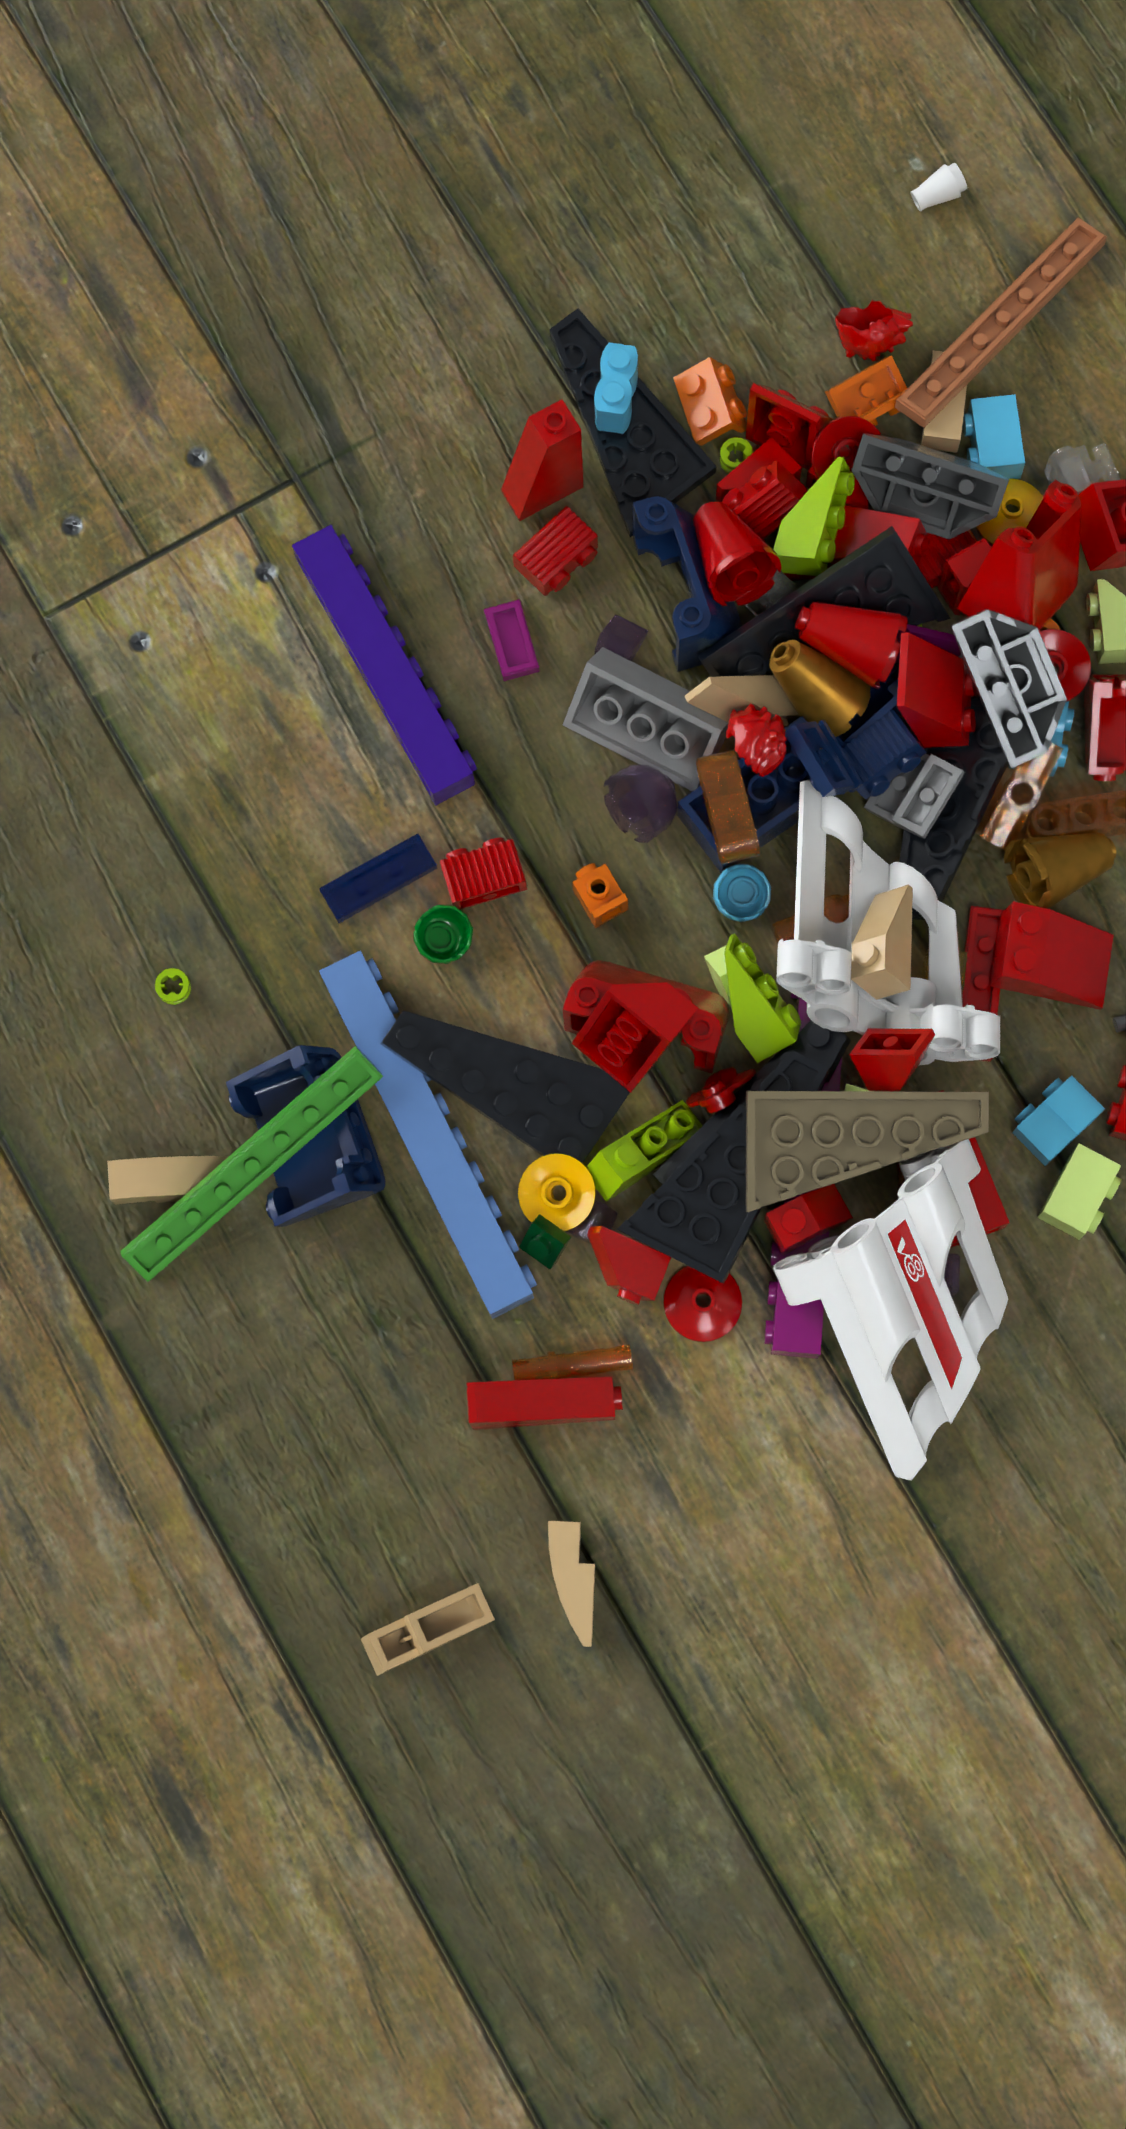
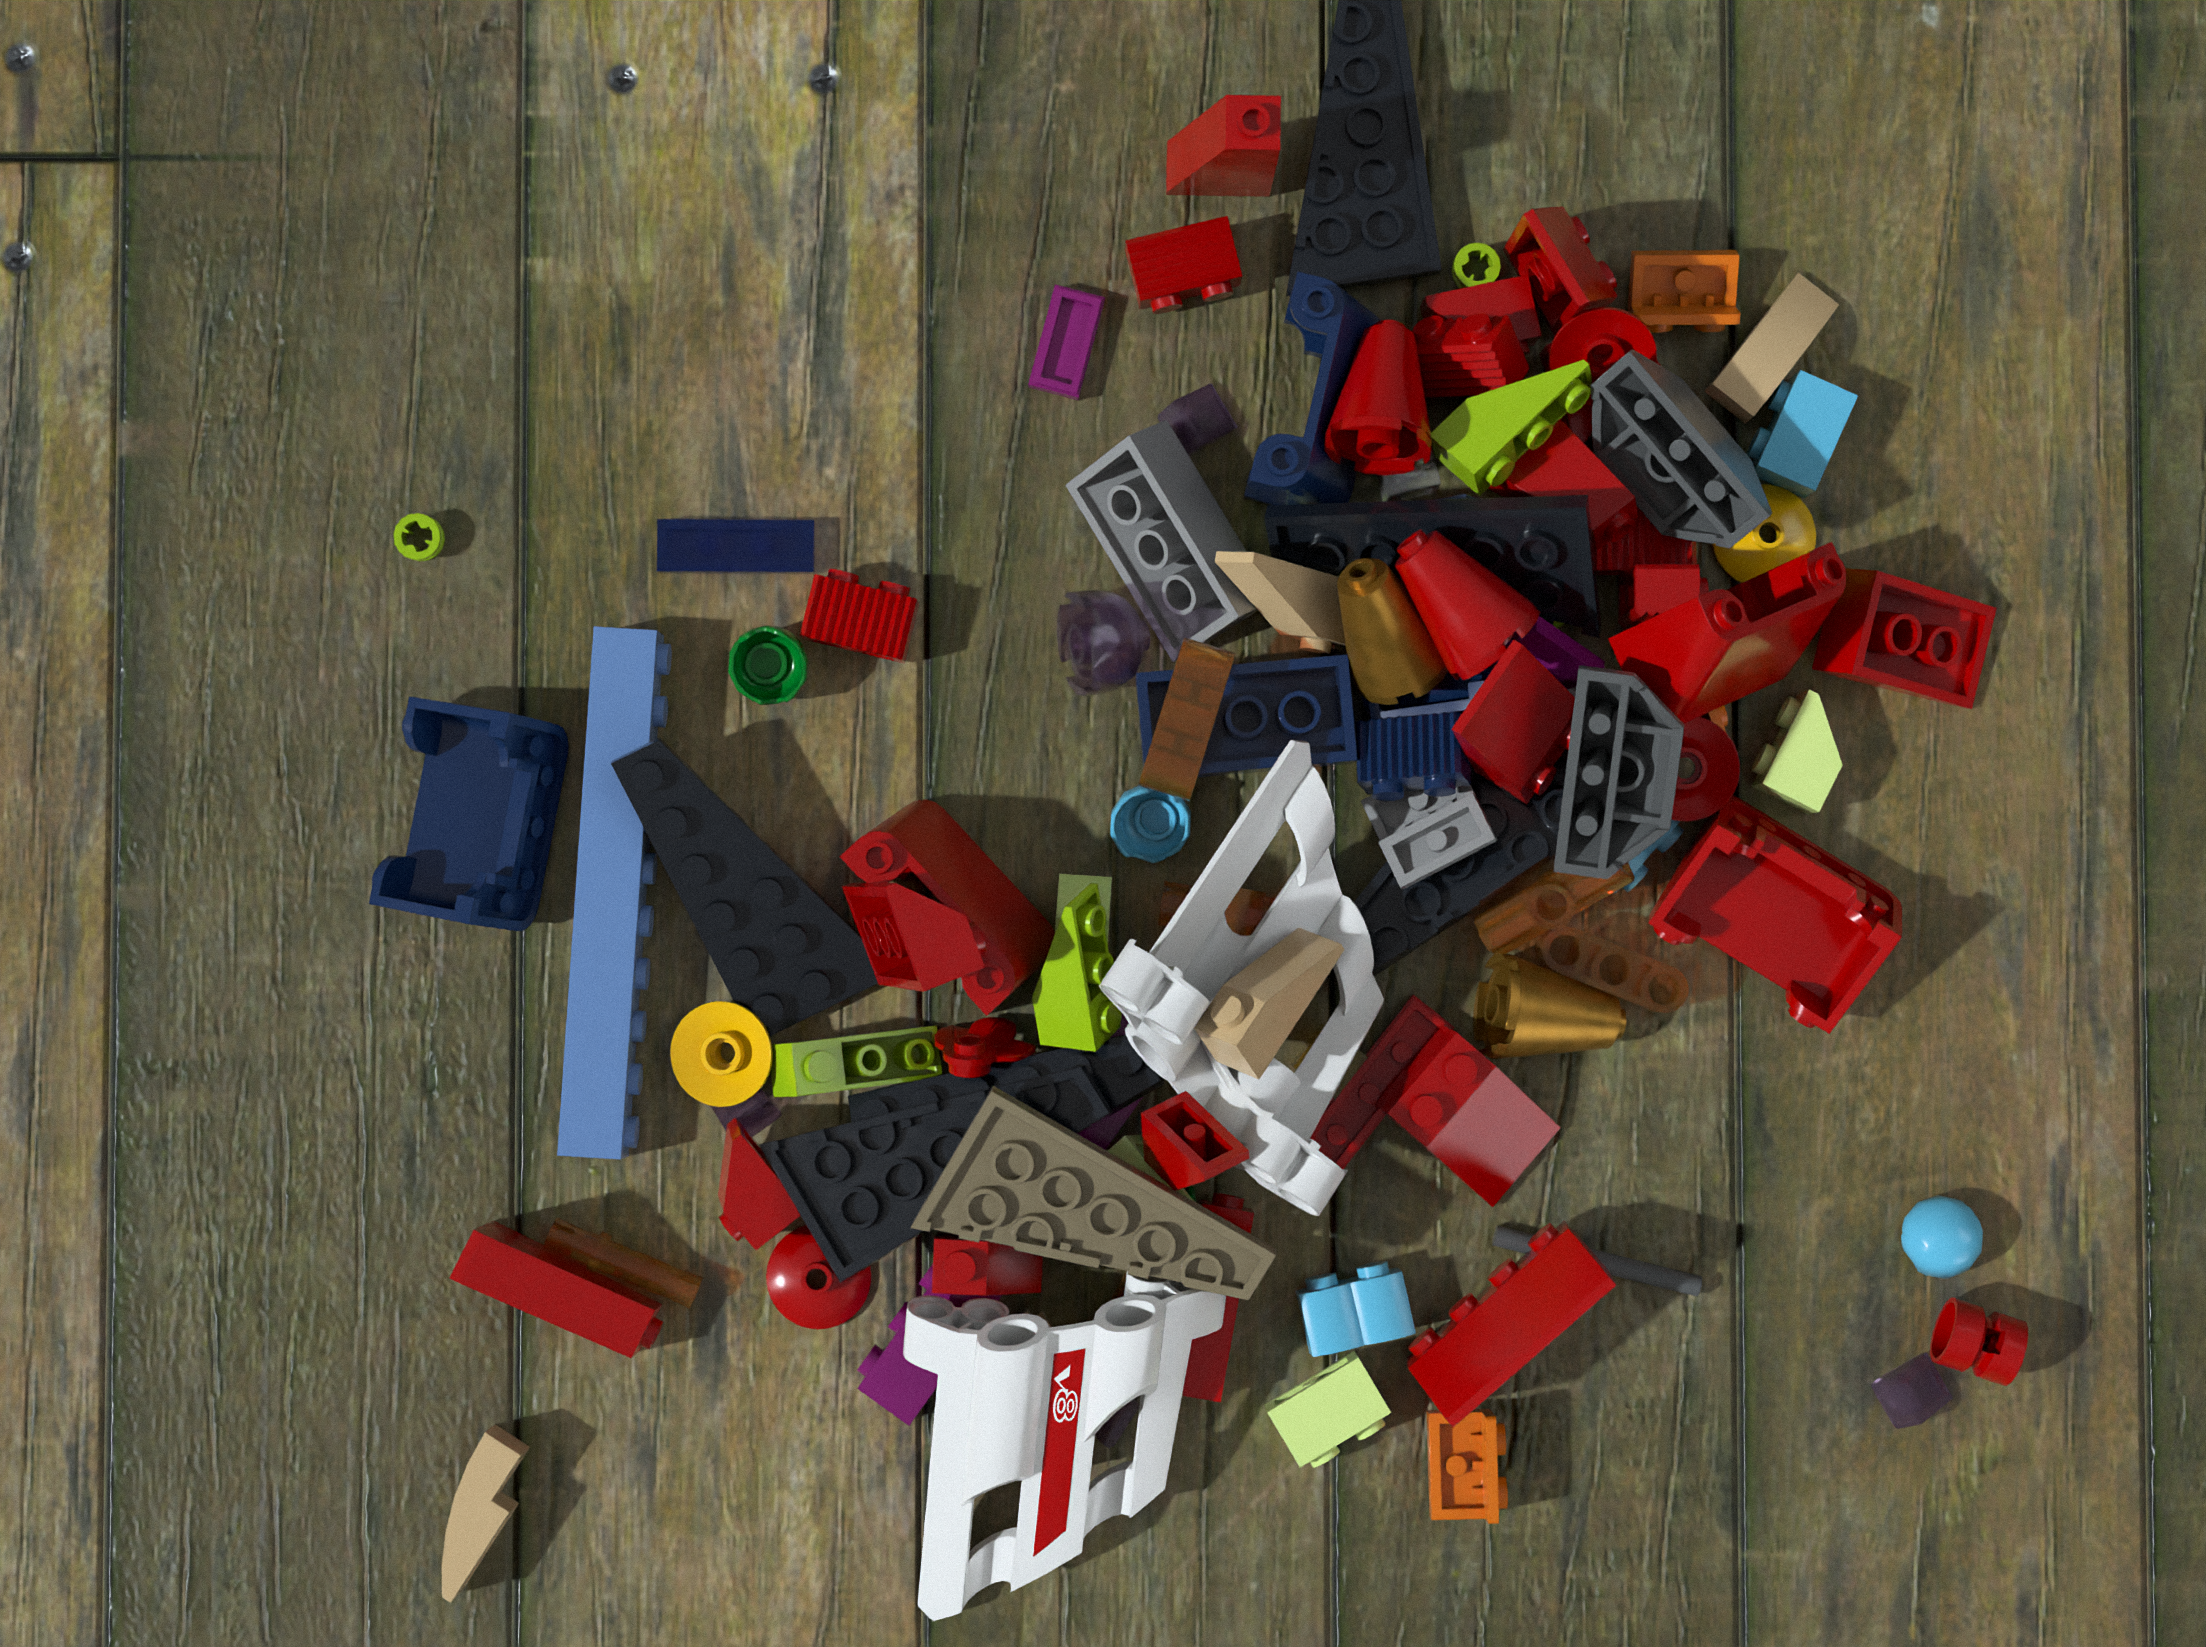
camera: 20 degrees right, 10 degrees up
tan slope [107,1156,229,1205] -> none
bright green tile [121,1046,383,1282] -> none
dark purple brick [292,525,477,806] -> none
tan slope [361,1583,495,1676] -> none
dark green plate [519,1214,571,1270] -> none
orange brick [572,863,628,928] -> none
medium azure brick [594,342,638,434] -> none
orange bracket [673,357,747,446] -> none
red hair [725,704,787,777] -> none
dark blue plate [785,720,863,797] -> none
red hair [835,300,913,361] -> none
nougat tile [895,217,1107,428] -> none
white cone [910,163,967,211] -> none
clear brick [1044,443,1120,494] -> none

